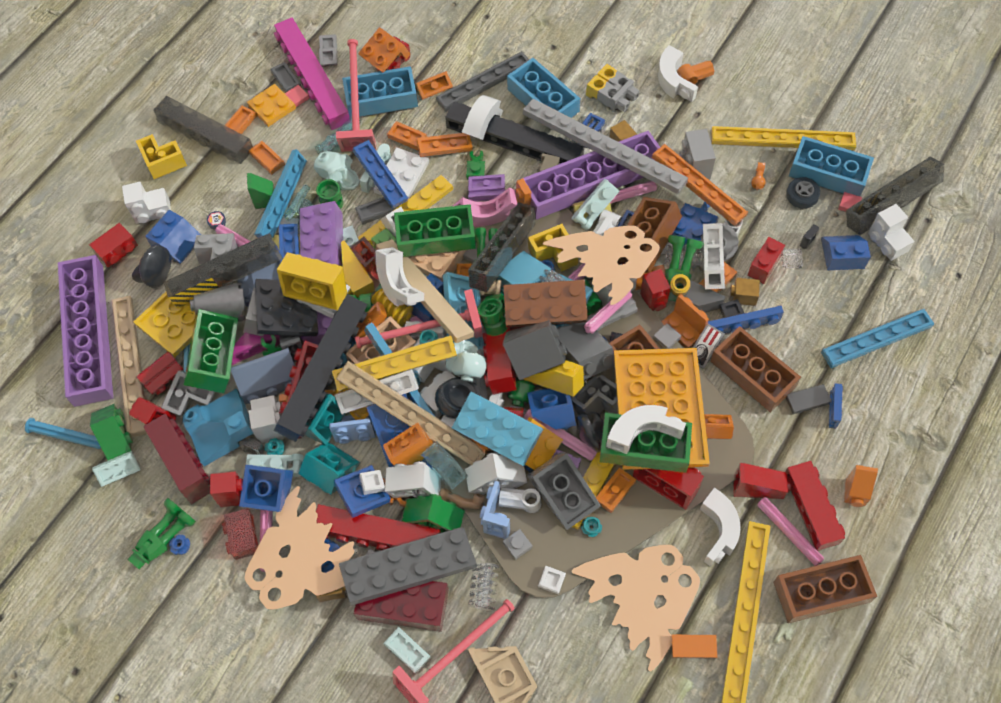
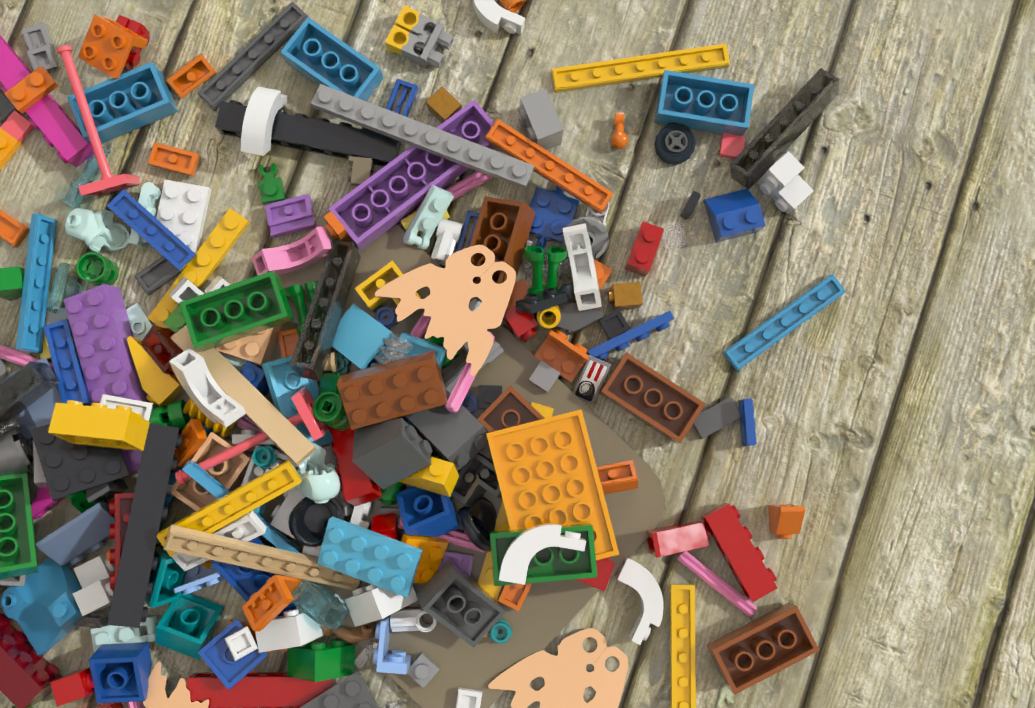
camera: 20 degrees left, 20 degrees up
orange plate [416,133,473,157] -> none
none -> orange plate [4,66,59,114]
none -> clear tile [354,640,378,669]
none -> black plate [515,284,575,314]

